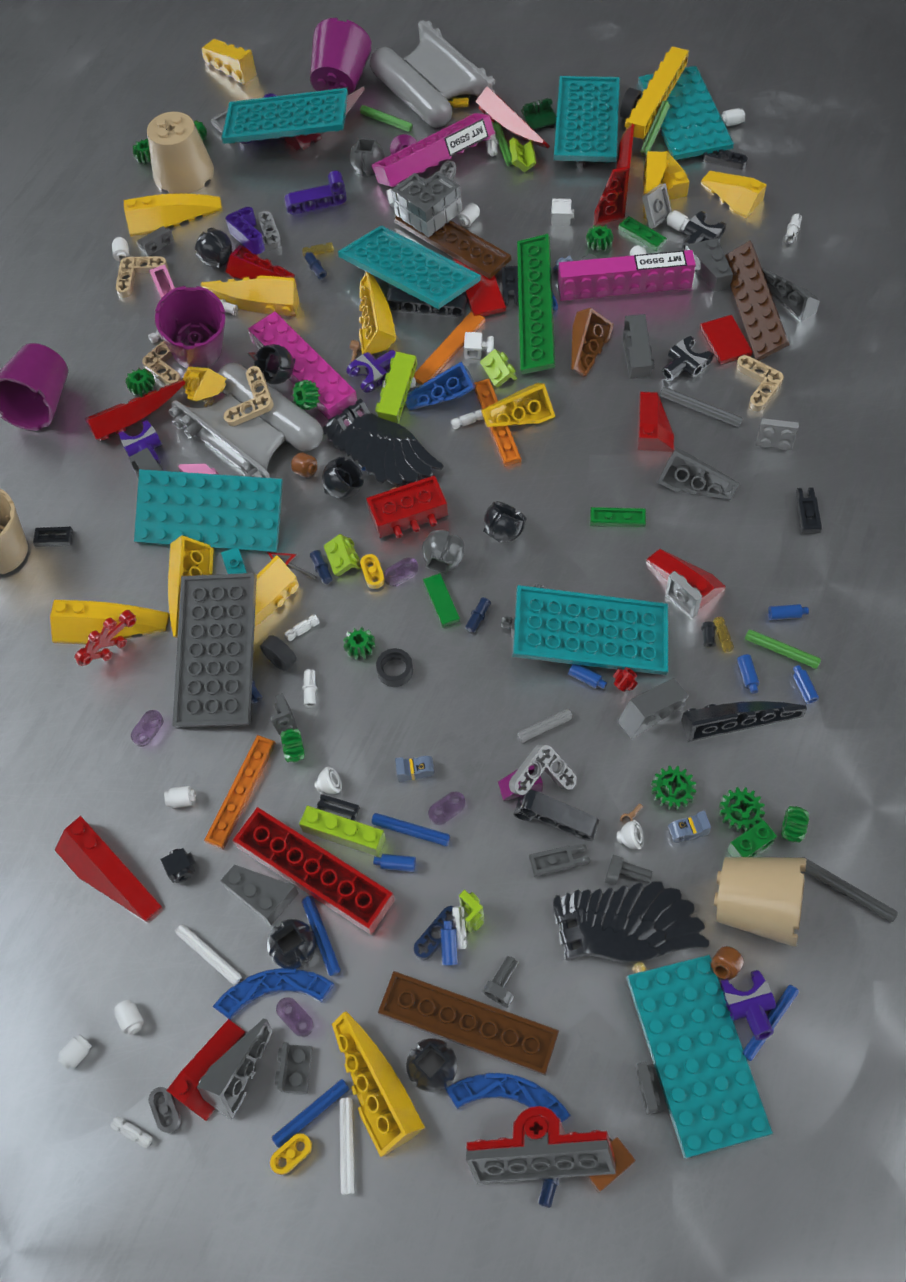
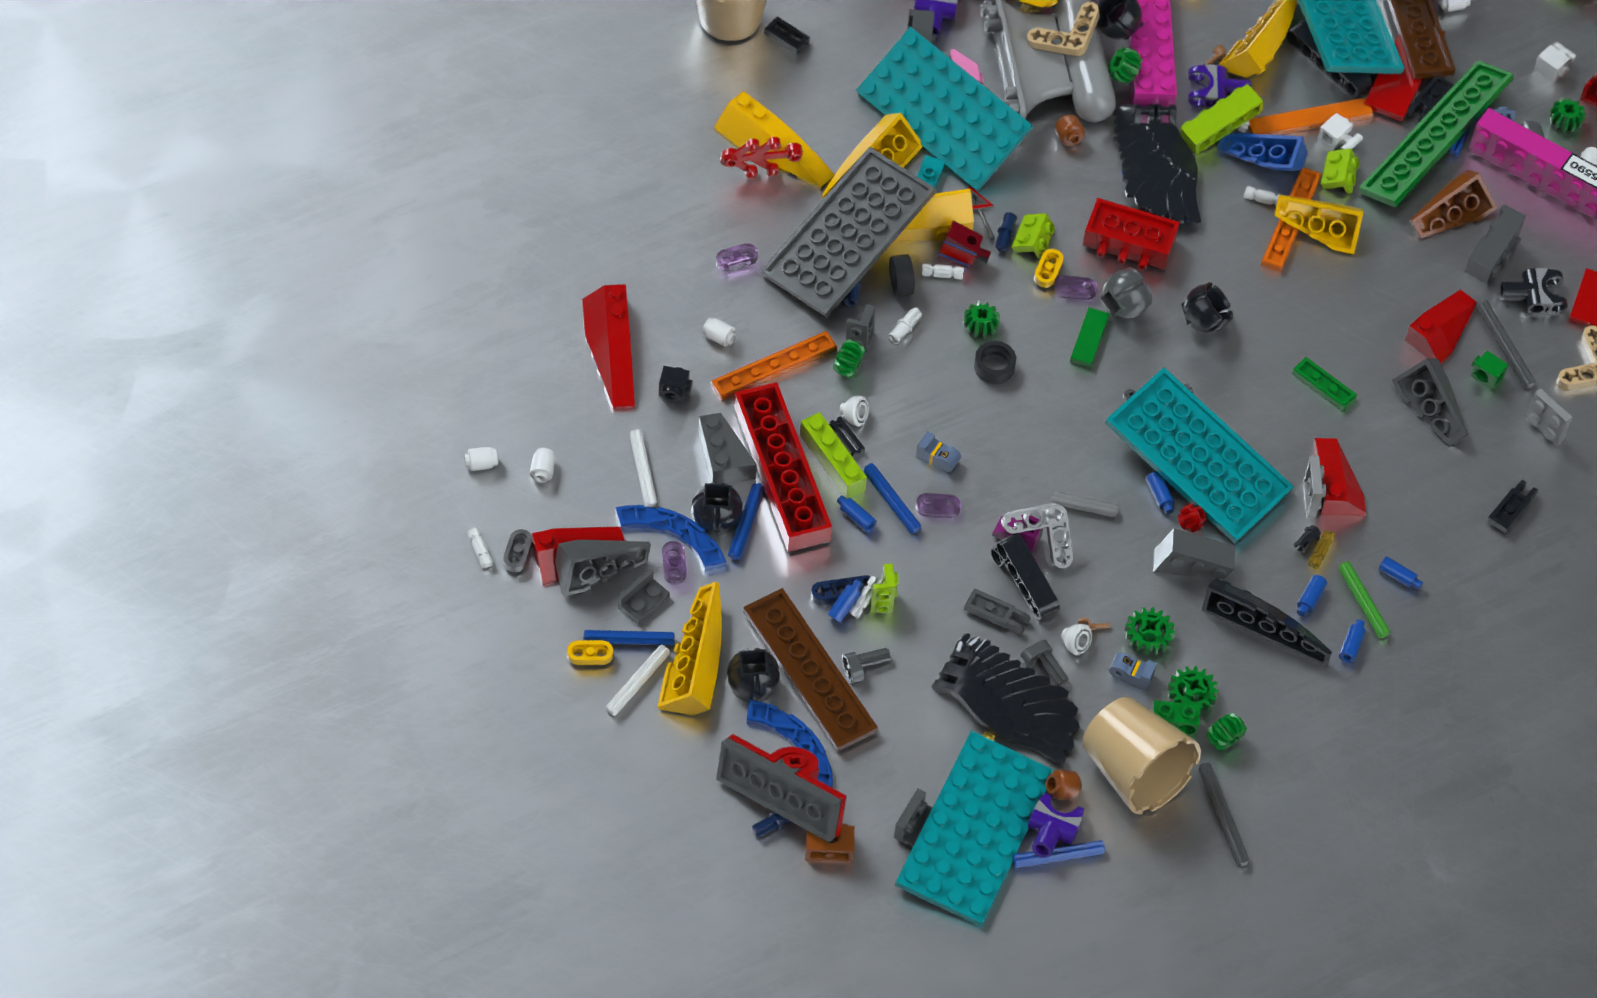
camera: 30 degrees right, 5 degrees down
black piece [322,457,364,499] -> none
dark blue axle [465,597,491,633] -> none
none -> dark red torso [937,220,991,268]
none -> green brick [1471,351,1508,390]

